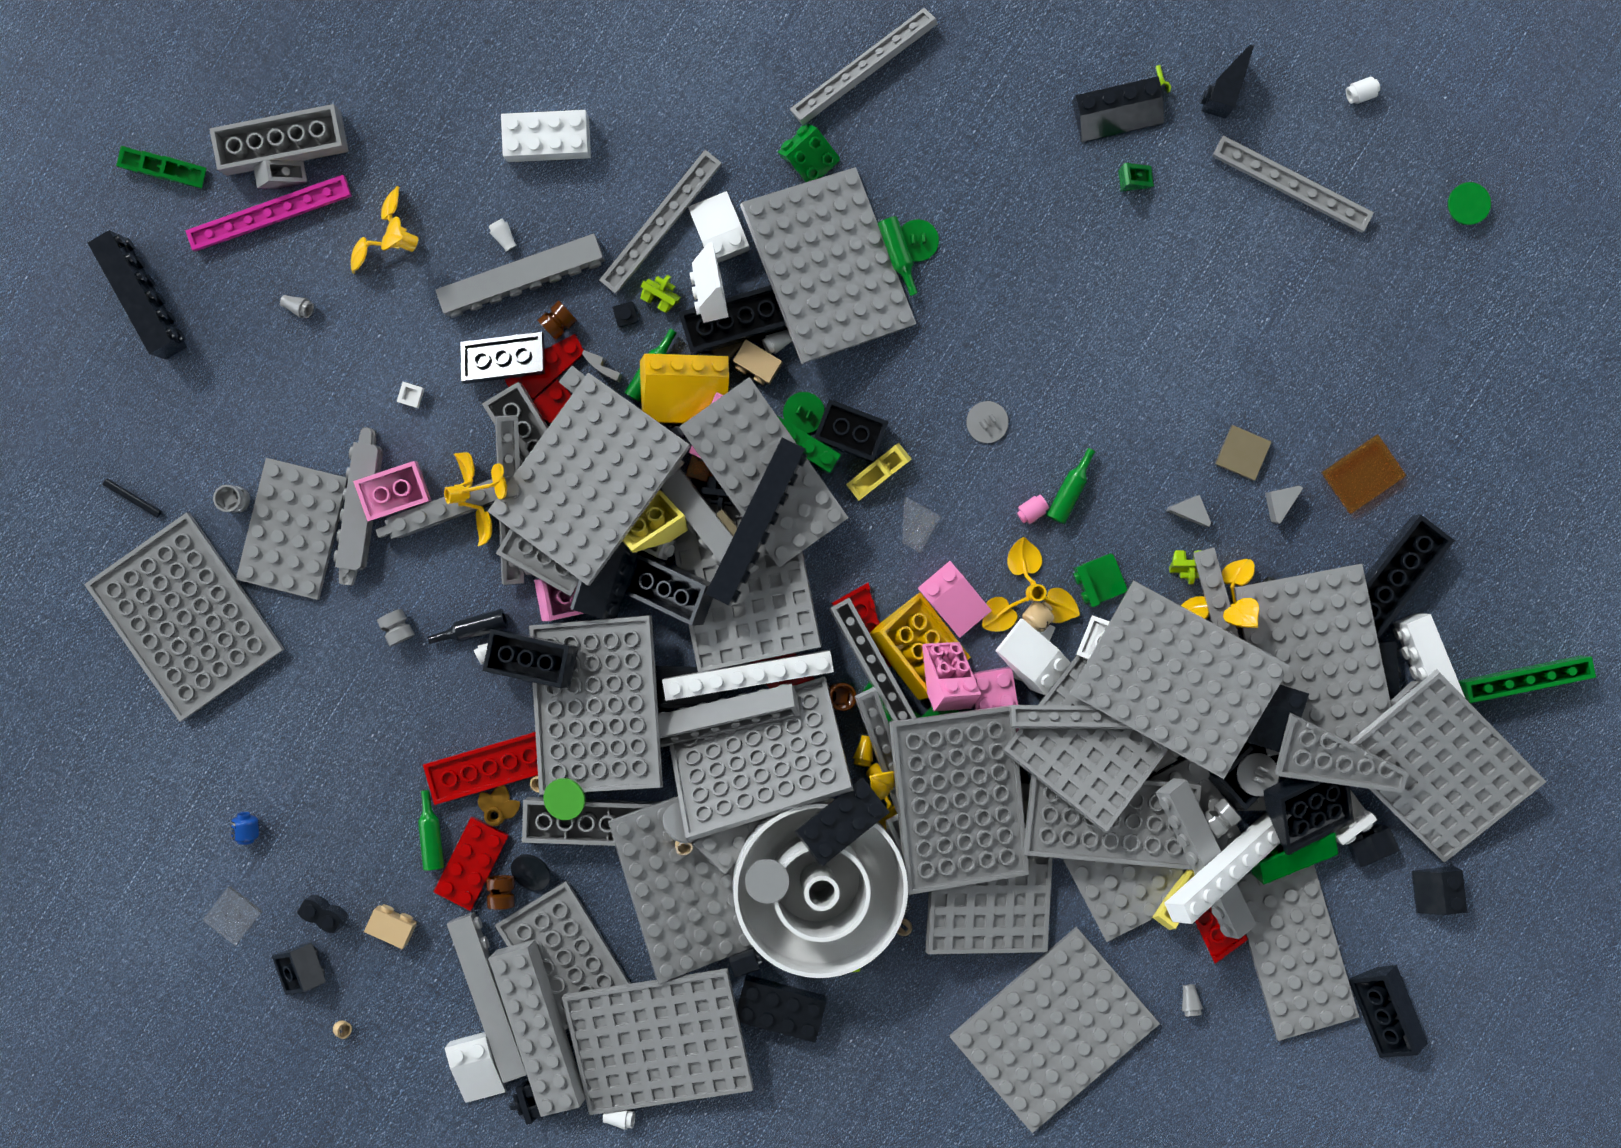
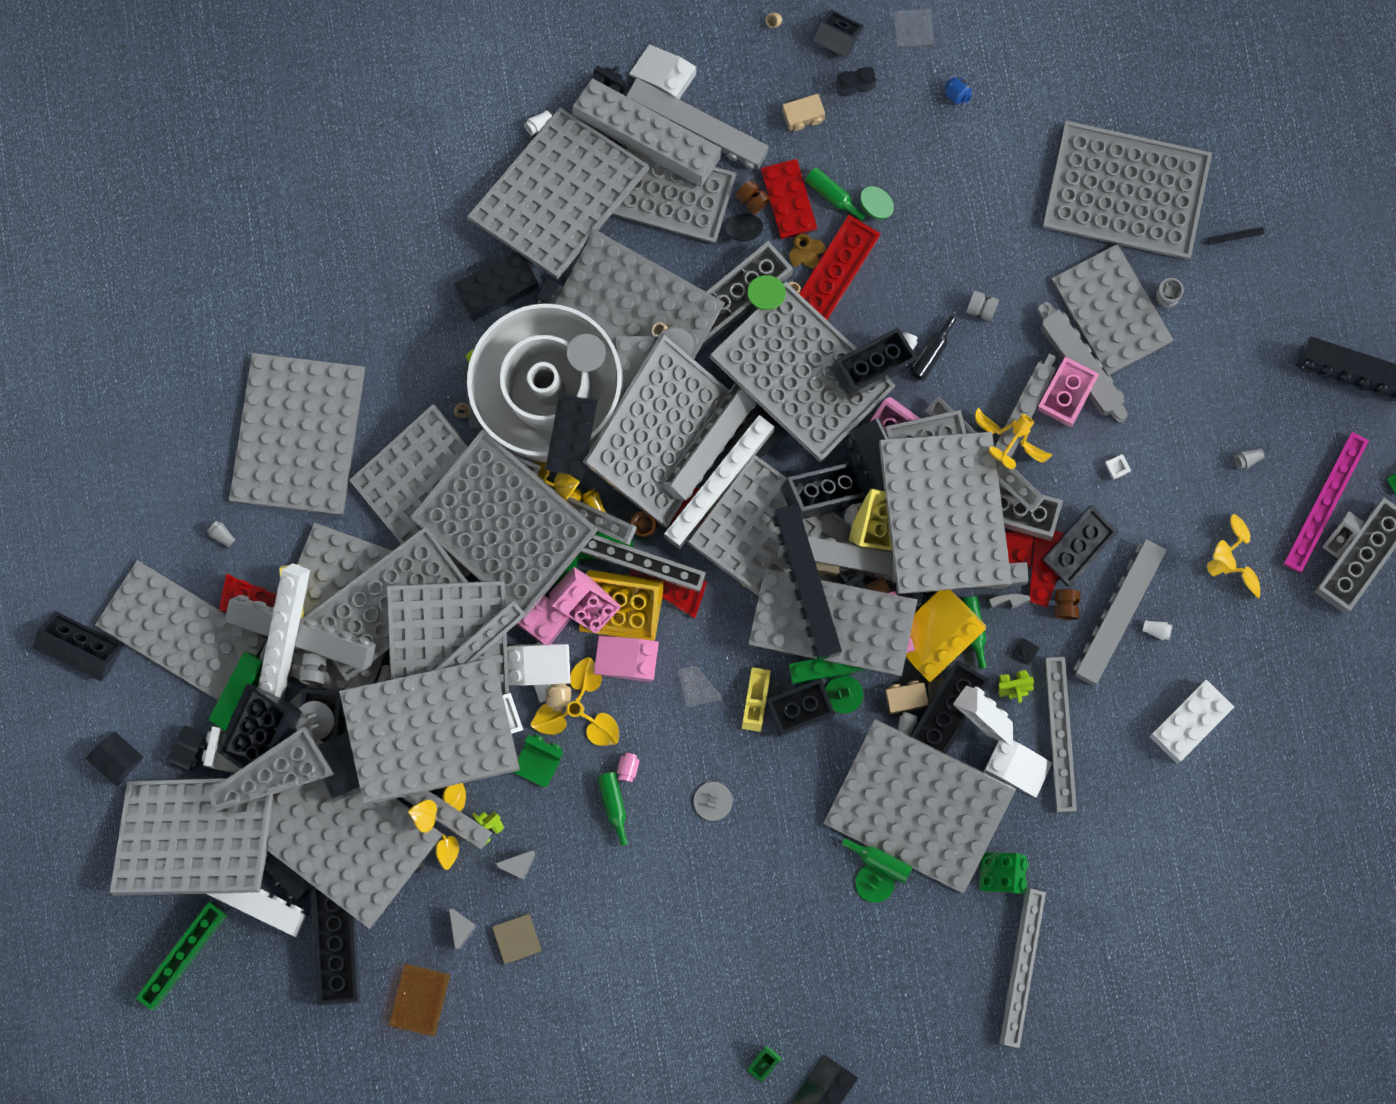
camera: 140 degrees right, 10 degrees down
none -> piece [860,186,894,220]

